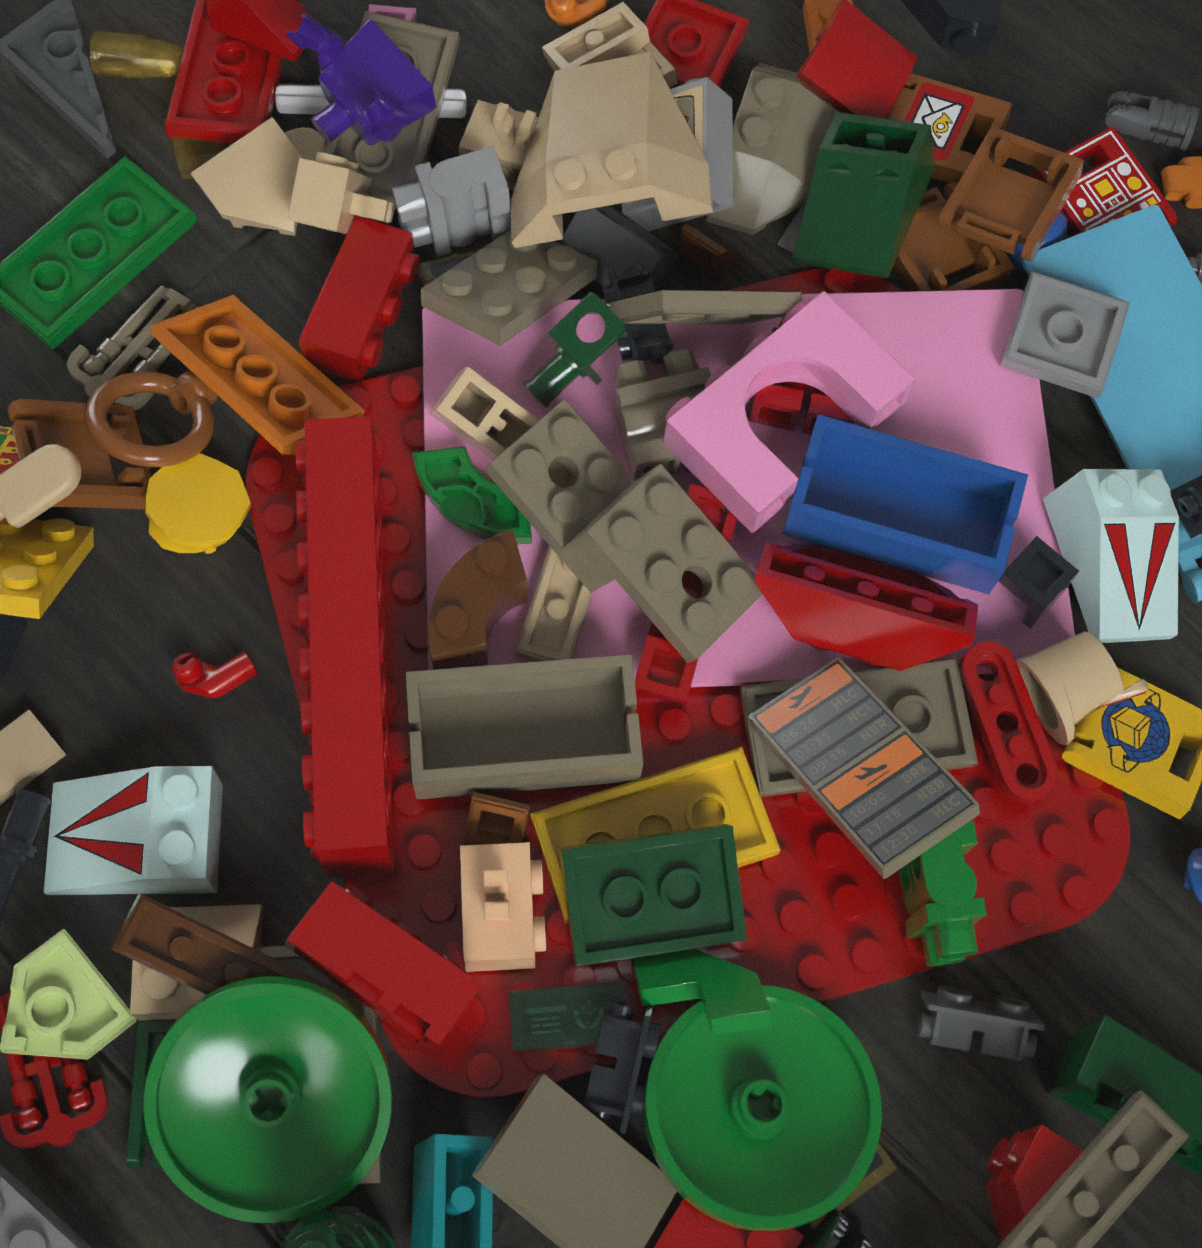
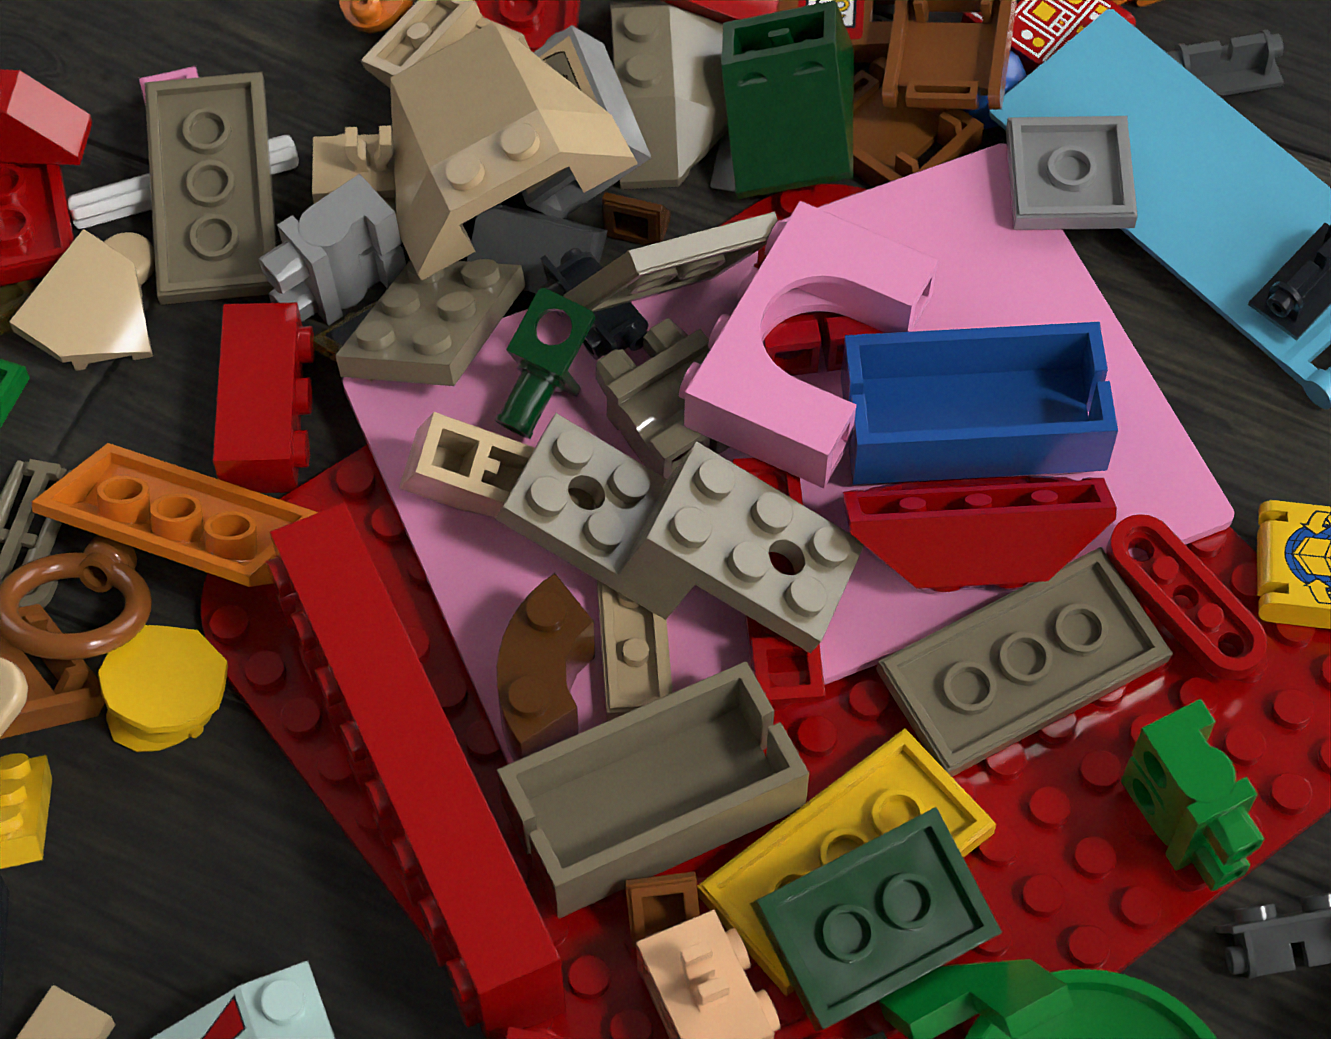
camera: 15 degrees left, 10 degrees down
red arm [172,652,258,699] -> none
dark purple torso [286,12,437,145] -> none
tan brick [287,152,395,234] -> none
green tile [412,446,532,545] -> none
tile [748,657,980,879] -> none
black panel [999,536,1079,629] -> none
tan hat [1016,631,1148,745] -> none
light aqua slope [1043,469,1179,643] -> none

